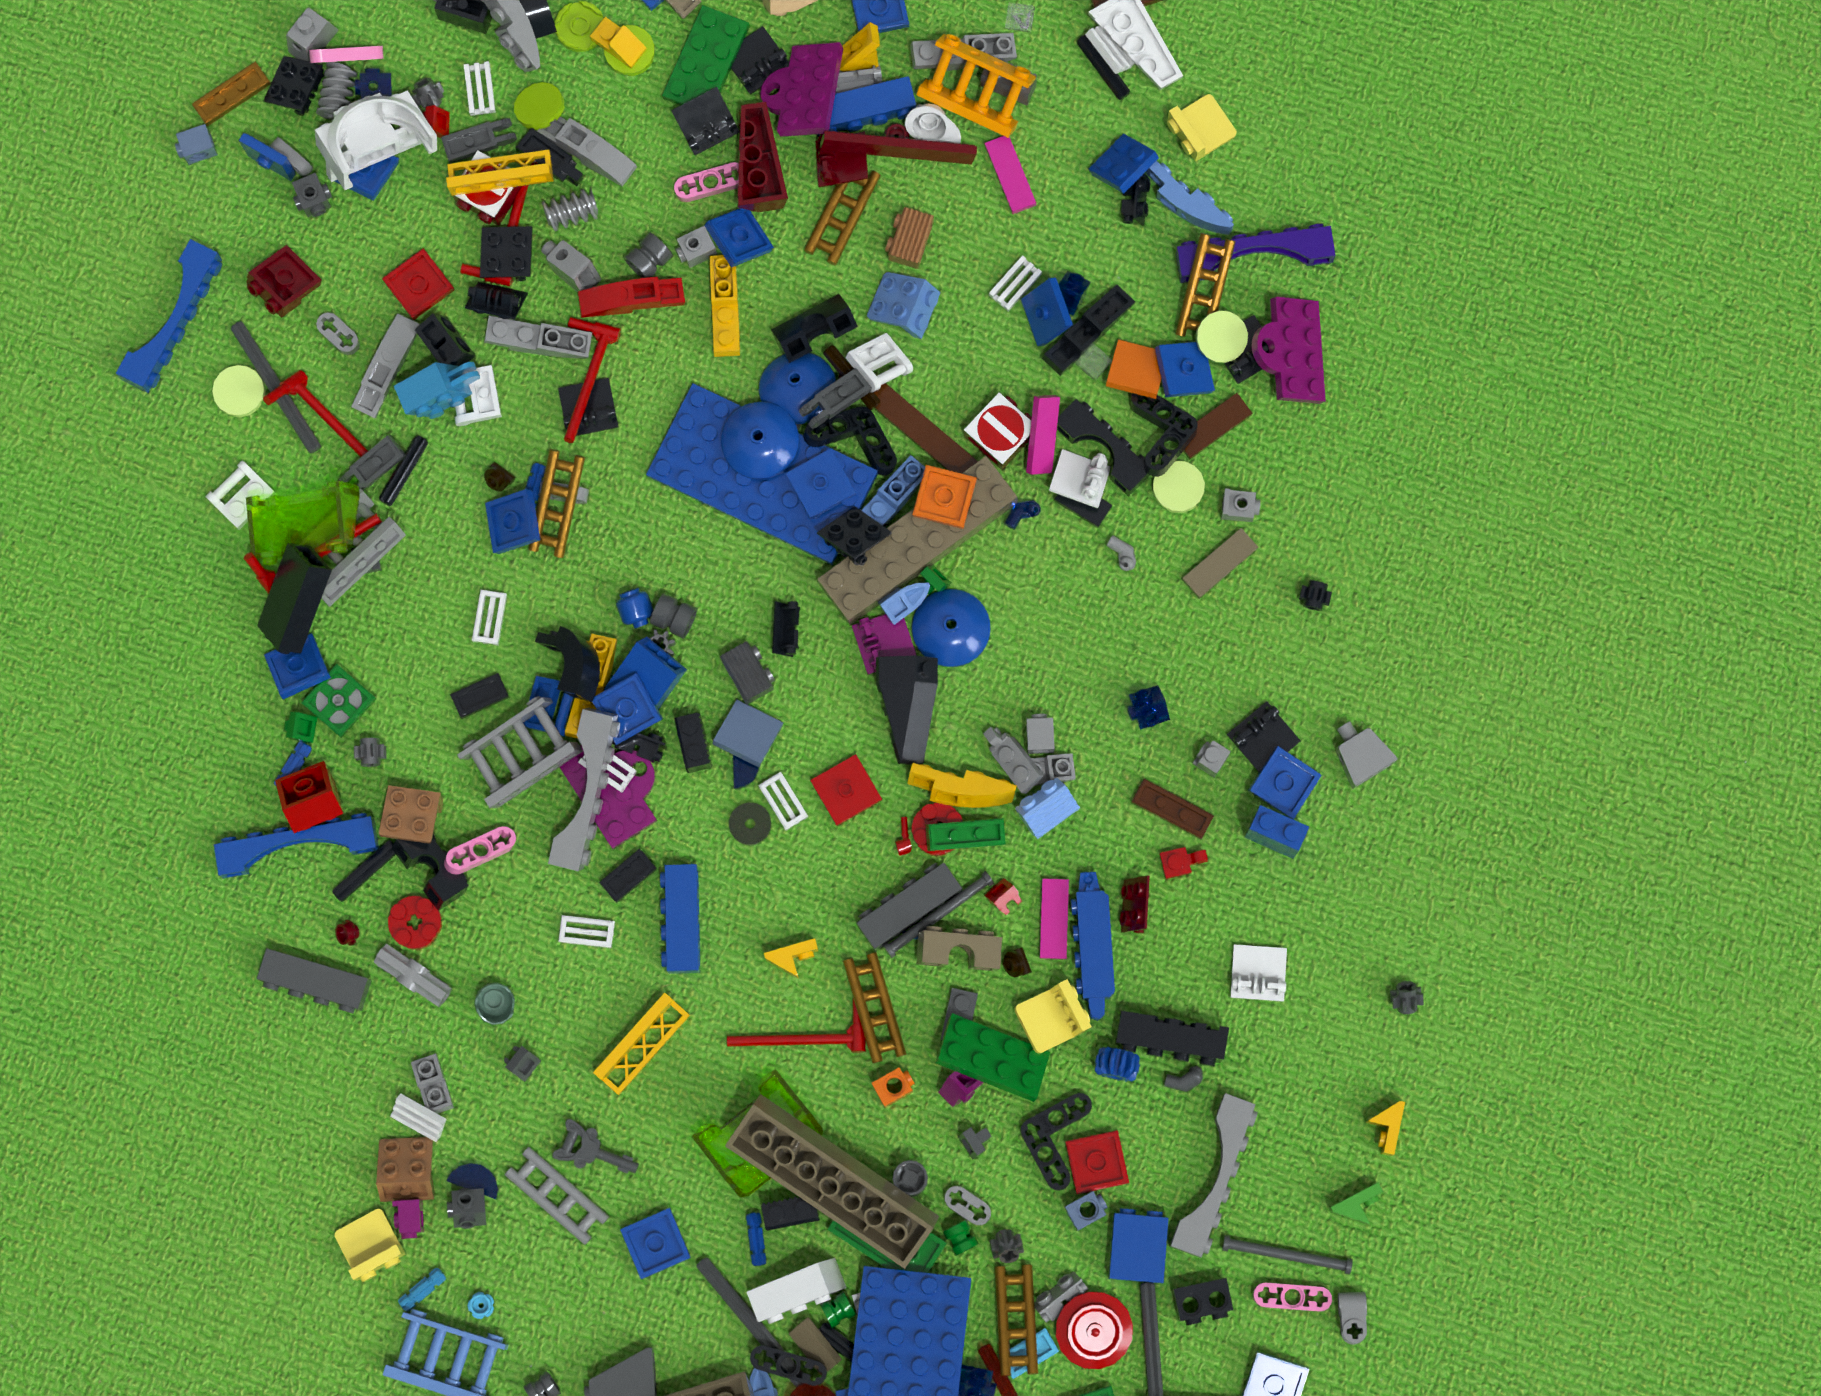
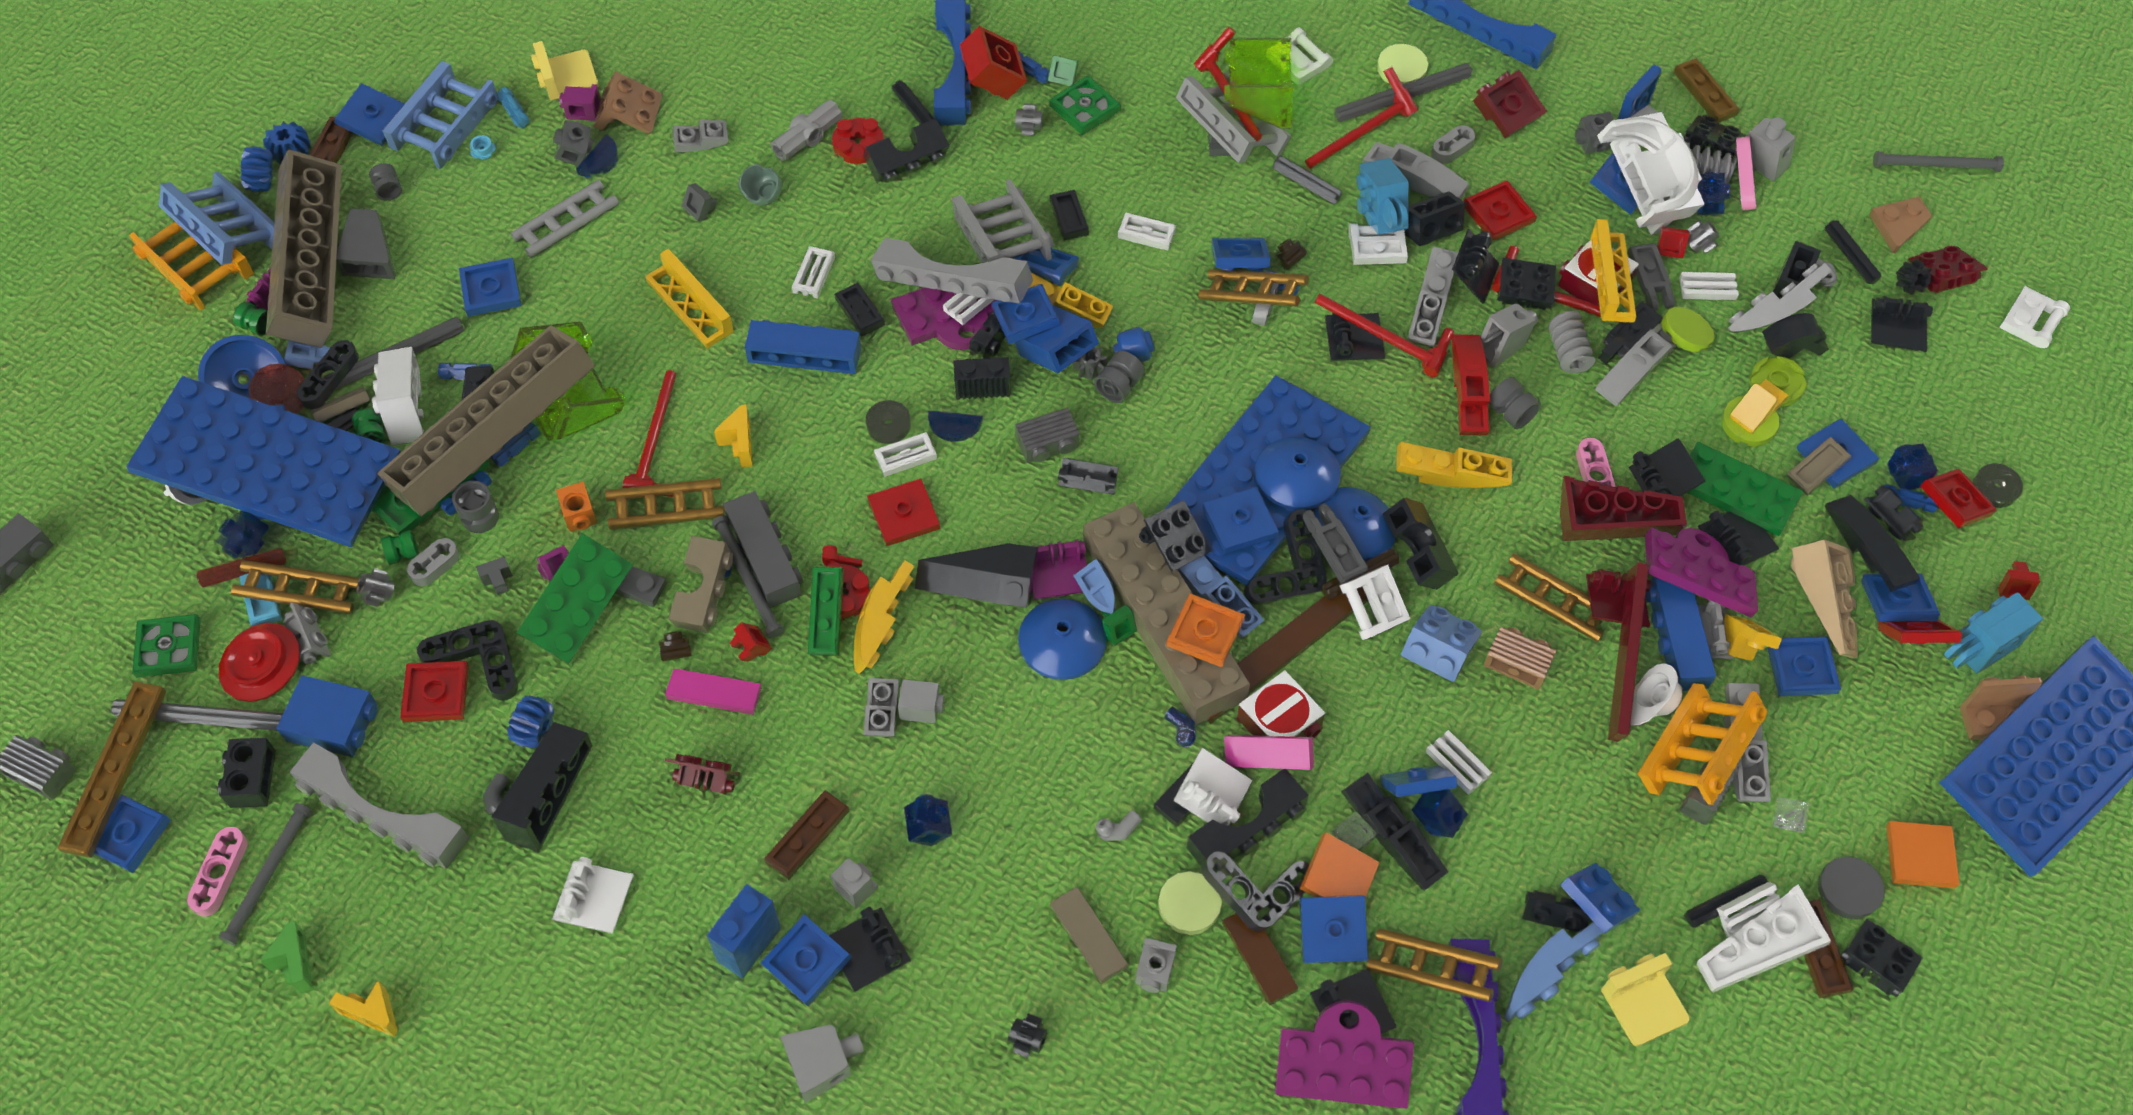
camera: 95 degrees right, 20 degrees down
sand blue brick [175,124,218,165] -> none
black brick [257,543,332,654] -> none
dark grey brick [257,948,372,1014] -> none
blue plate [264,633,331,699] -> none
dark red plate [335,920,359,946] -> none
dark grey hinge [337,435,406,498] -> none
medium nougat bracket [379,785,444,843] -> none
white tile [390,1094,447,1142] -> none
bright pink beam [444,826,516,875] -> none
black arch [535,626,600,702] -> none
dark grey piece [552,1119,639,1174] -> none
light grey brick [675,226,717,268] -> none
blue plate [704,208,774,268] -> none
sand blue tile [712,700,783,767] -> none
dark red plate [885,124,909,139] -> none
light grey hinge [983,727,1043,794] -> none
dark pink tile [985,136,1036,215] -> none
light yellow bracket [1014,979,1091,1053] -> none
light blue brick [1015,778,1080,839] -> none
sand blue brick [1064,1191,1108,1231] -> none
blue hinge [1071,872,1115,1021] -> none
red plate [1160,847,1208,880] -> none
yellowish green tile [1196,311,1248,363] -> none
light grey piece [1338,1292,1367,1345] -> none
dark grey gear [1390,981,1424,1014] -> none

